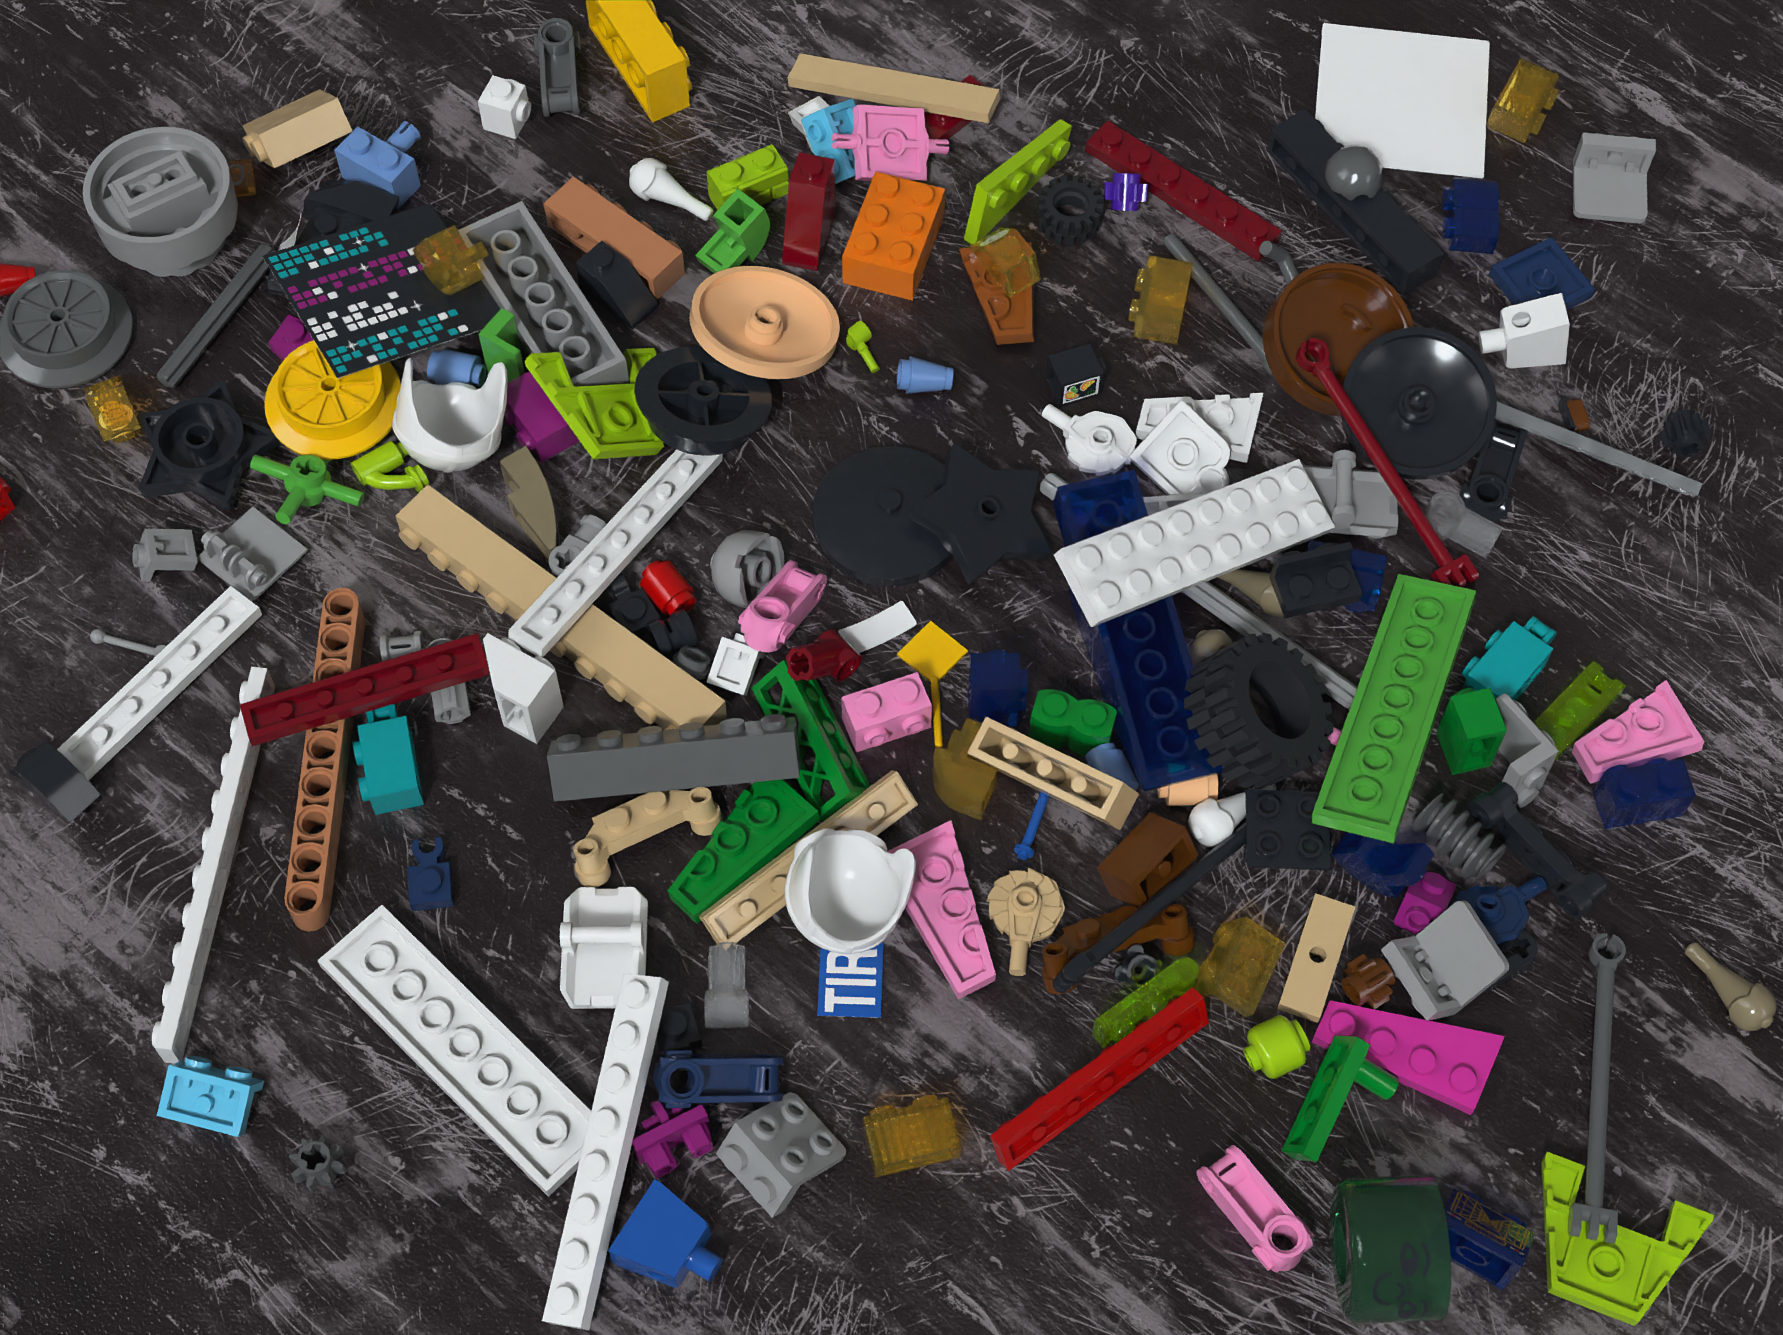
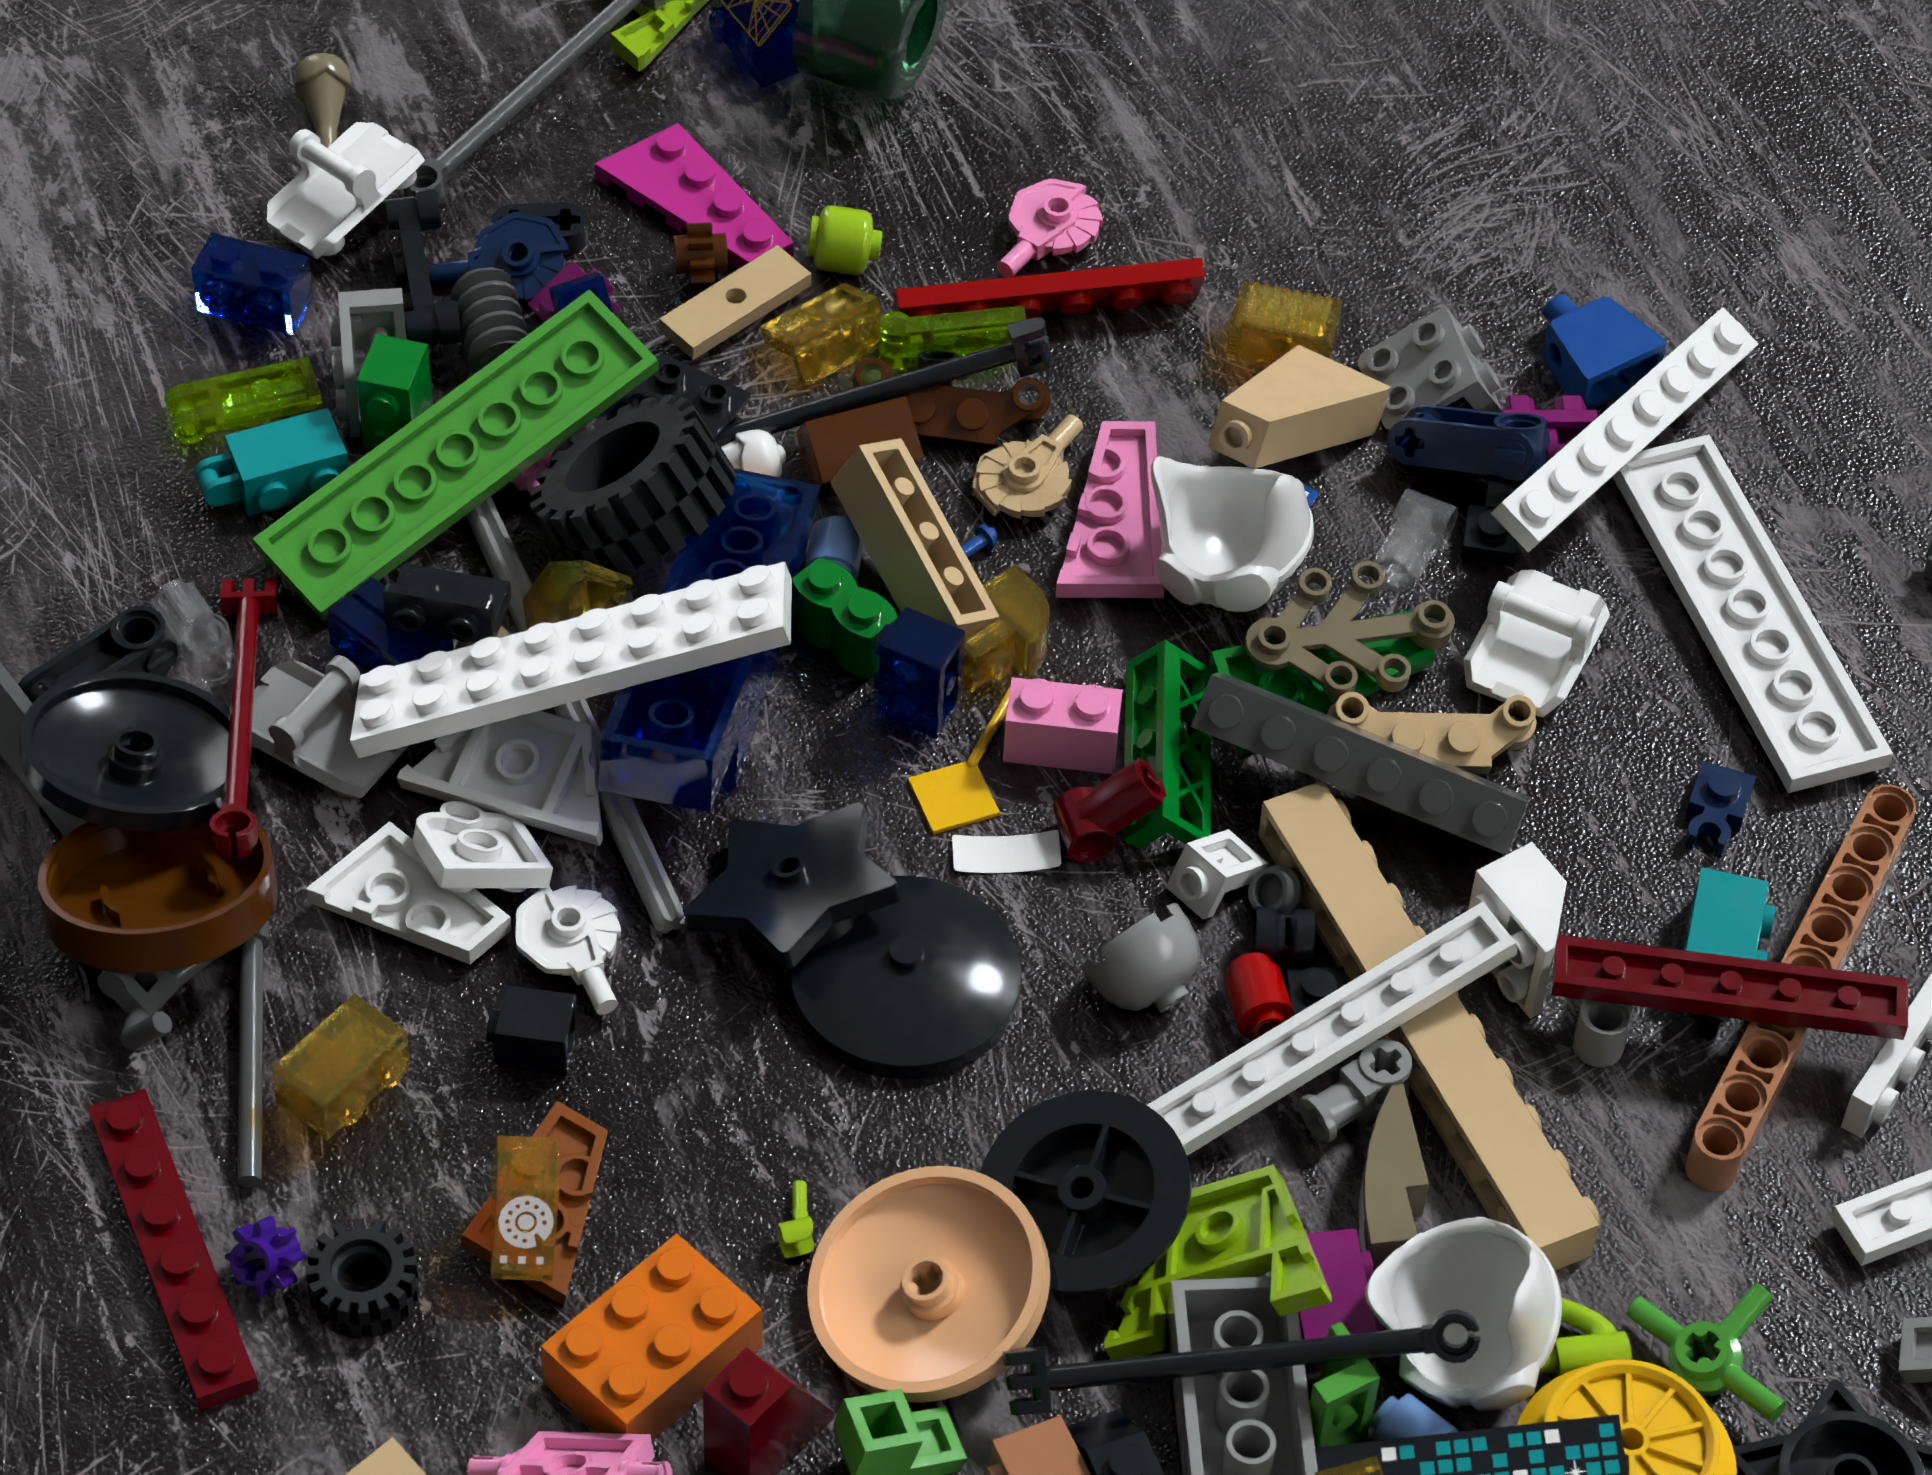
camera: 155 degrees left, 10 degrees down
light grey hinge [197,507,308,602] -> none
light grey bush [380,630,425,662] -> none
tan tile [699,770,918,951] -> none
bright pink piece [738,560,827,652] -> none
medium blue cone [897,356,953,394] -> none
lime wing [964,119,1072,246] -> none
bright pink piece [1197,1145,1314,1273] -> none
green piece [1281,1036,1399,1162] -> none
light grey bracket [1381,900,1509,1021] -> none
bright pink wing [1572,680,1704,784] -> none
none -> white shield [267,122,425,259]
none -> clear yellow slope [522,560,633,630]
none -> bright pink piece [997,179,1103,278]
none -> black hinge [1003,1309,1481,1415]
none -> tan slope [1207,345,1391,469]
none -> dark tan plant [1245,561,1455,699]

